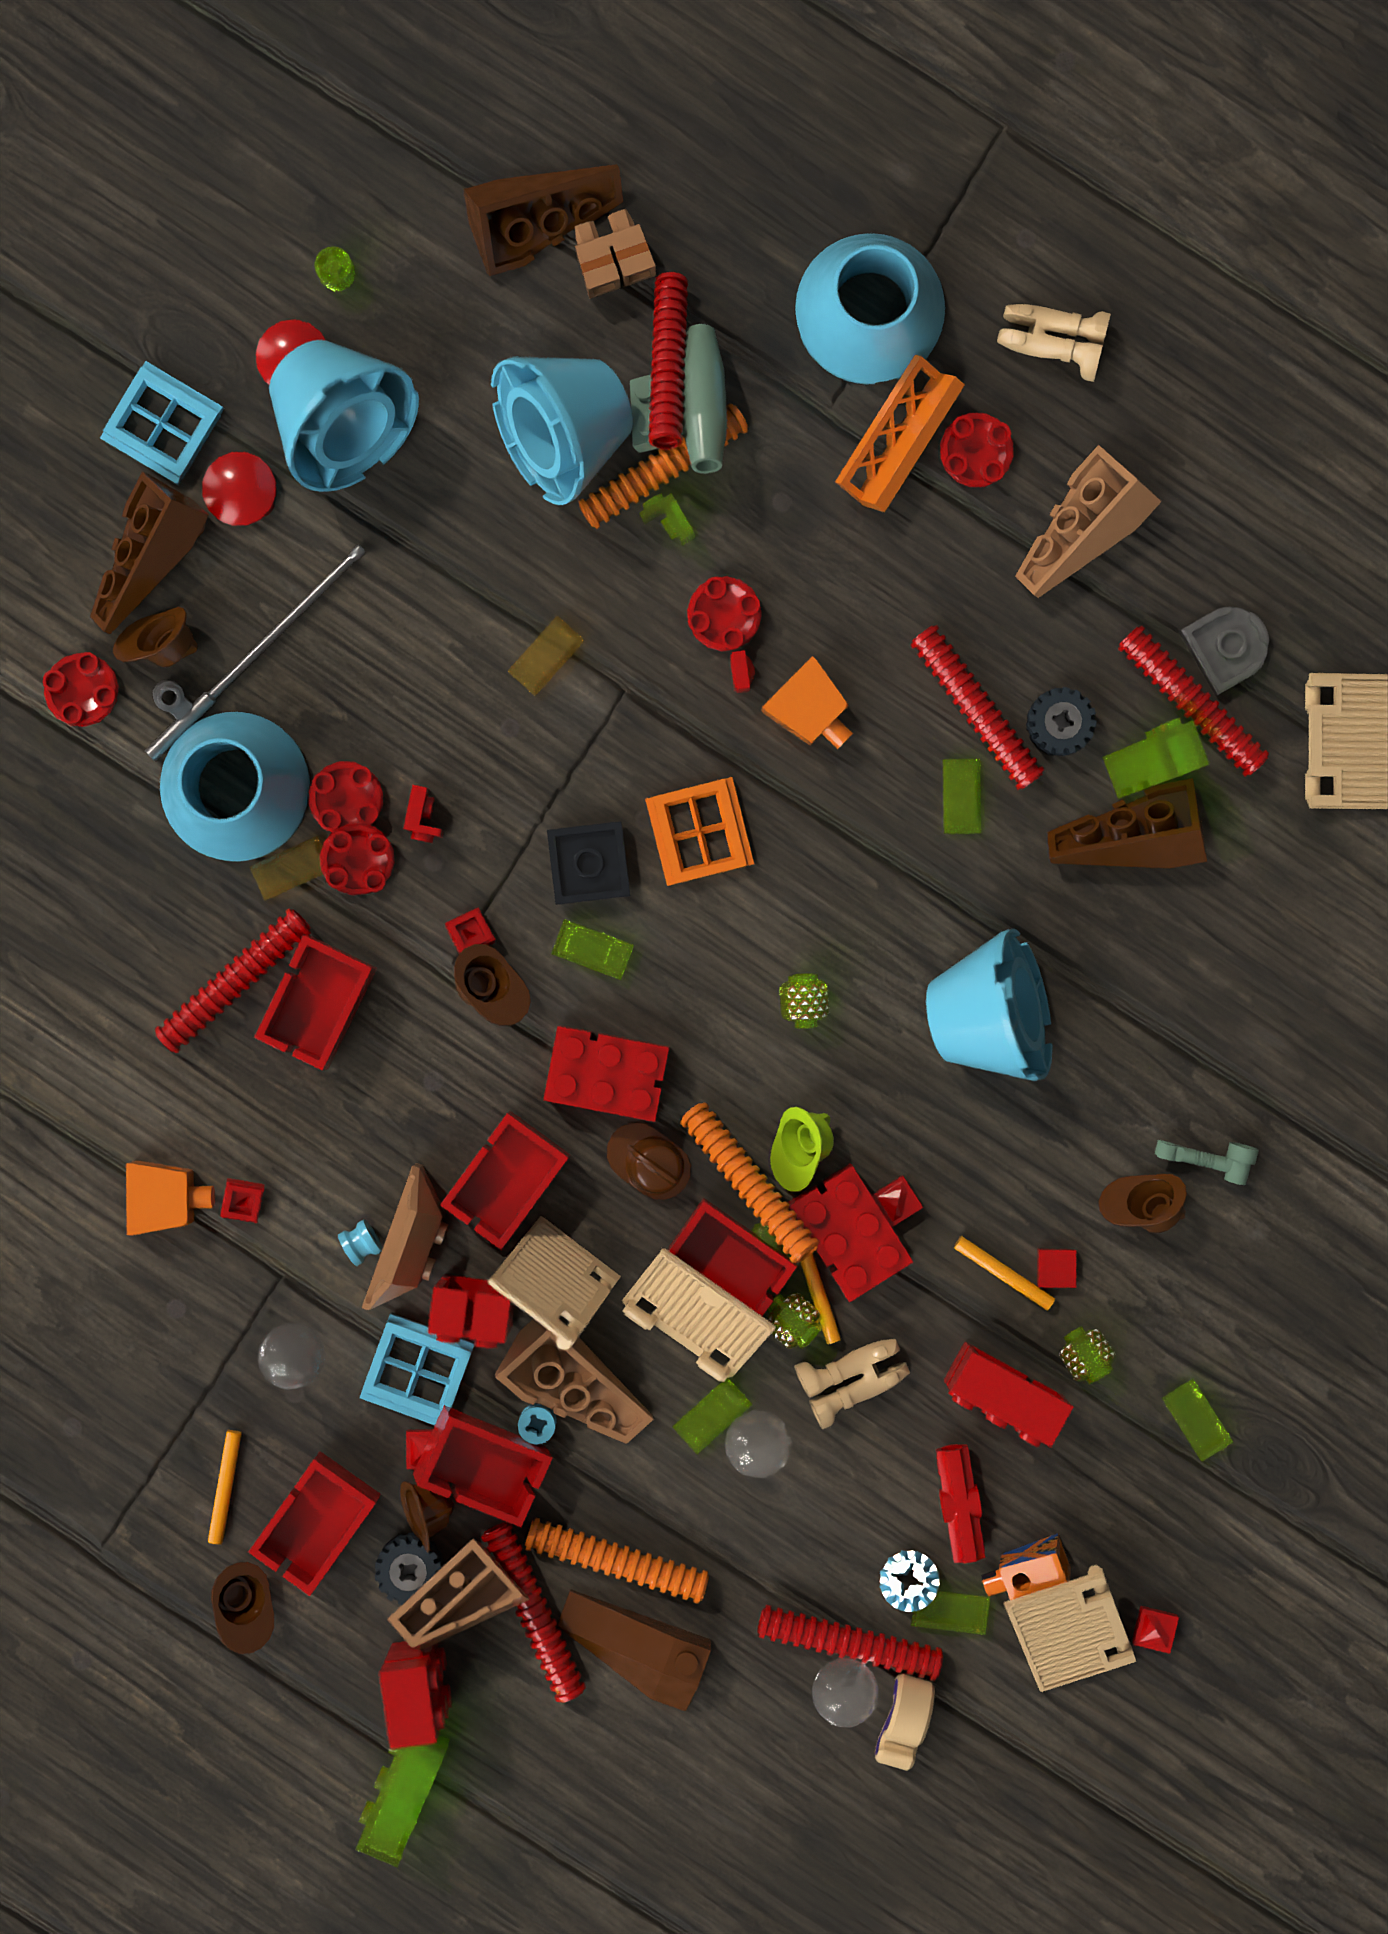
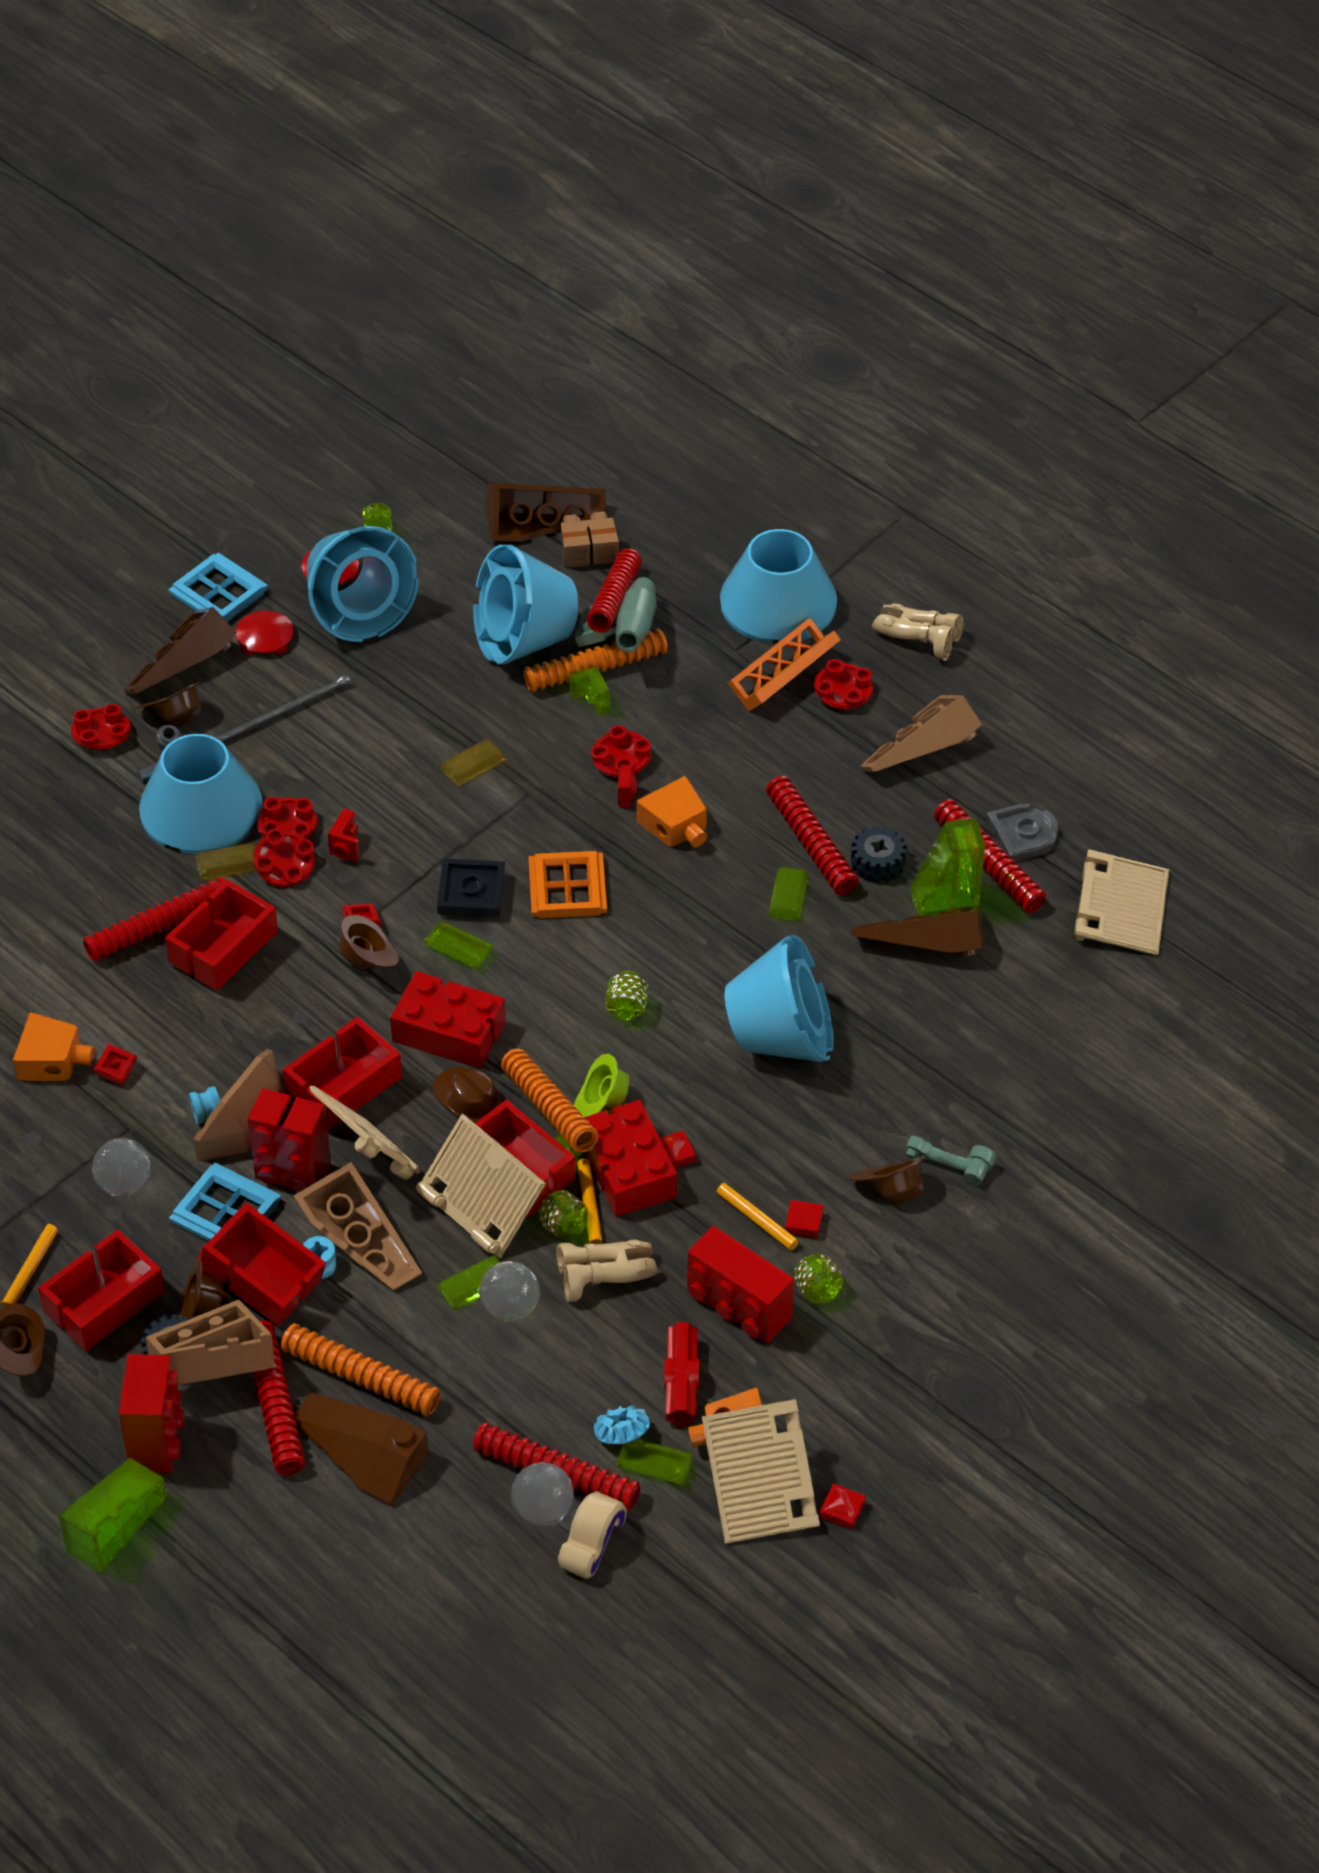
camera: 15 degrees right, 40 degrees down
clear neon green tile [1161,1378,1233,1462] -> none

